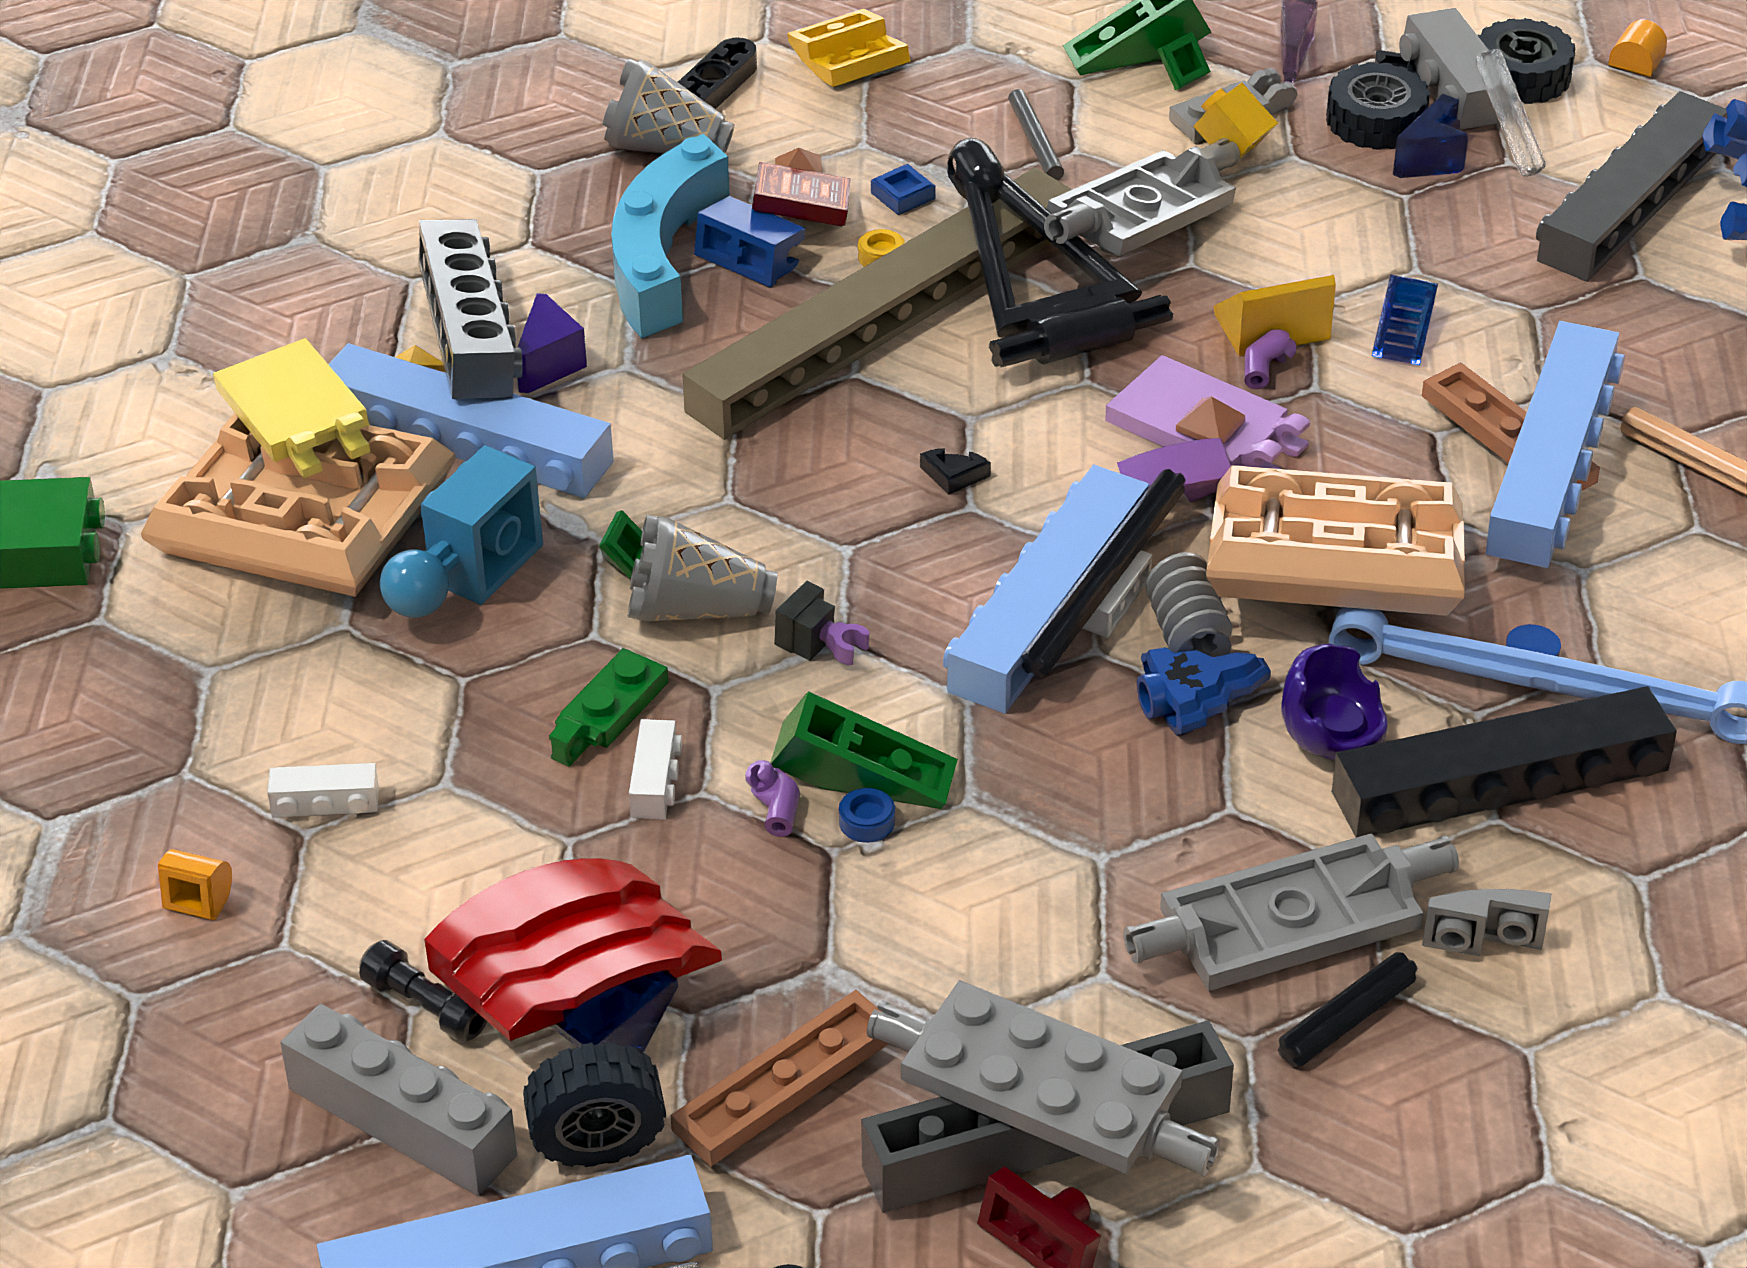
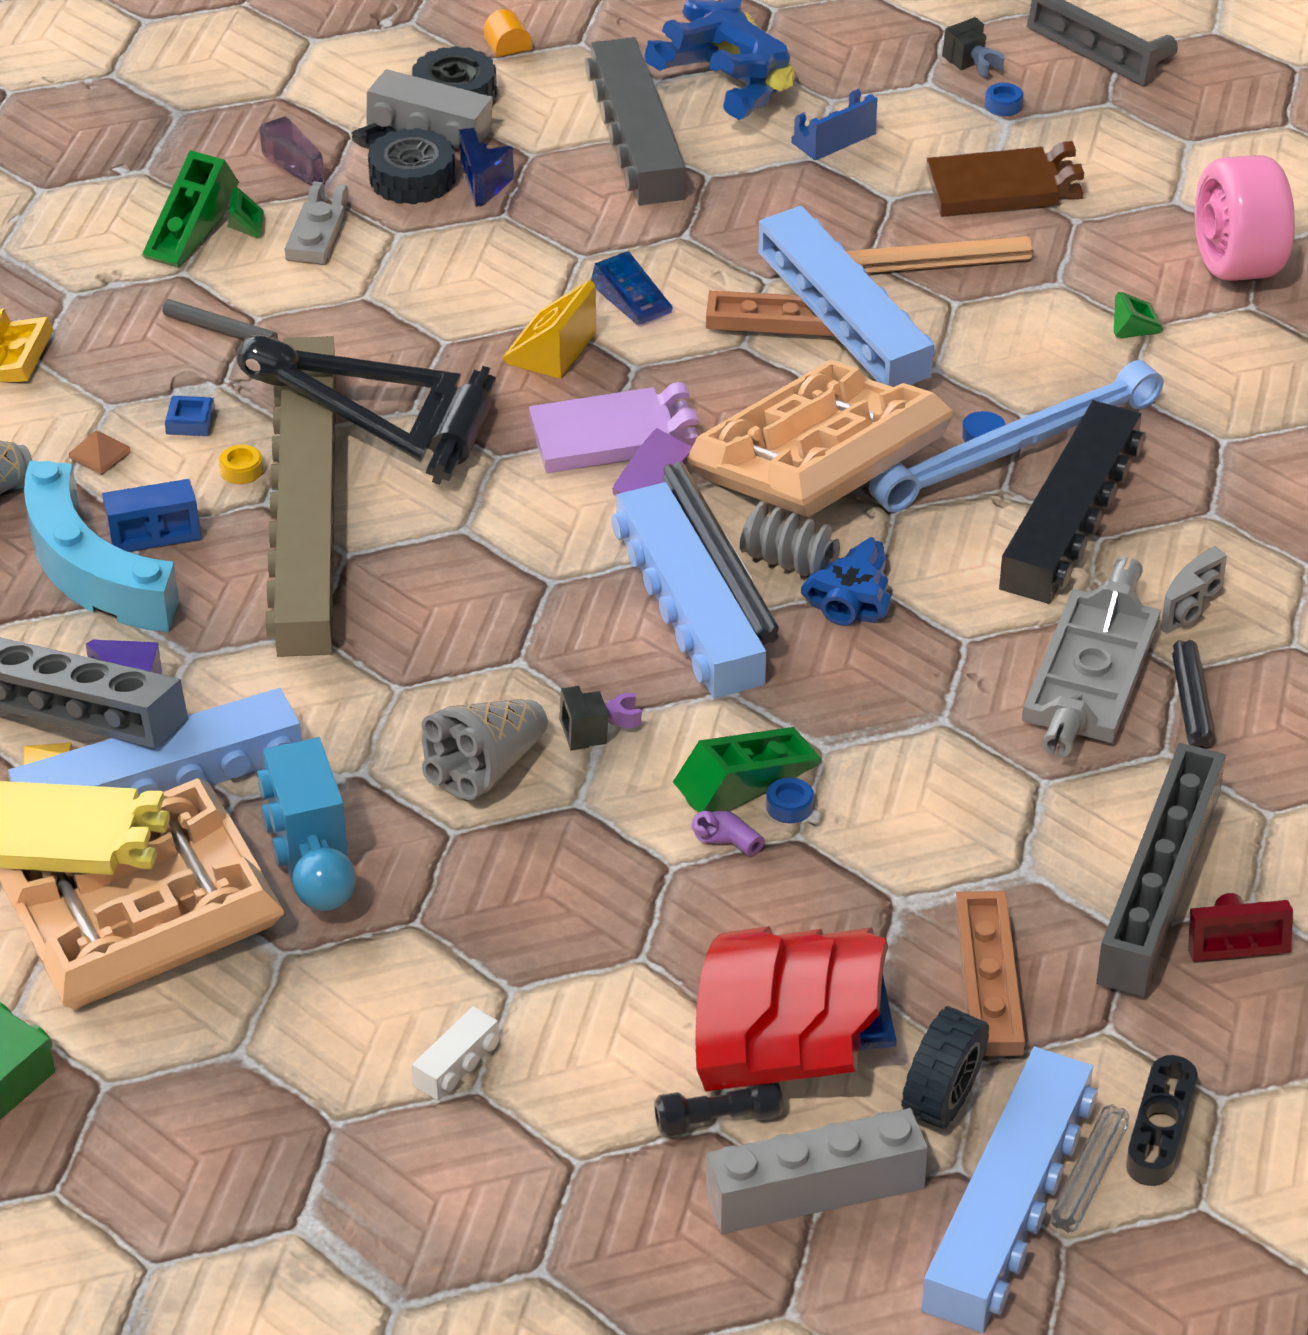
camera: 50 degrees left, 0 degrees up
light orange brick [158,849,232,921] -> none
green hinge [549,648,669,767] -> none
green slope [599,510,643,580] -> none
white piece [629,719,682,820] -> none
tile [752,162,851,227] -> none
light grey plate [866,980,1220,1177] -> none
black tile [920,448,991,495] -> none
light grey plate [1044,138,1240,257] -> none
nougat slope [1176,396,1245,444] -> none
yellow brick [1193,82,1278,160] -> none
medium lavender arm [1244,329,1297,389] -> none
dark purple piece [1281,644,1388,761] -> none
clear axle [1476,49,1546,177] -> none

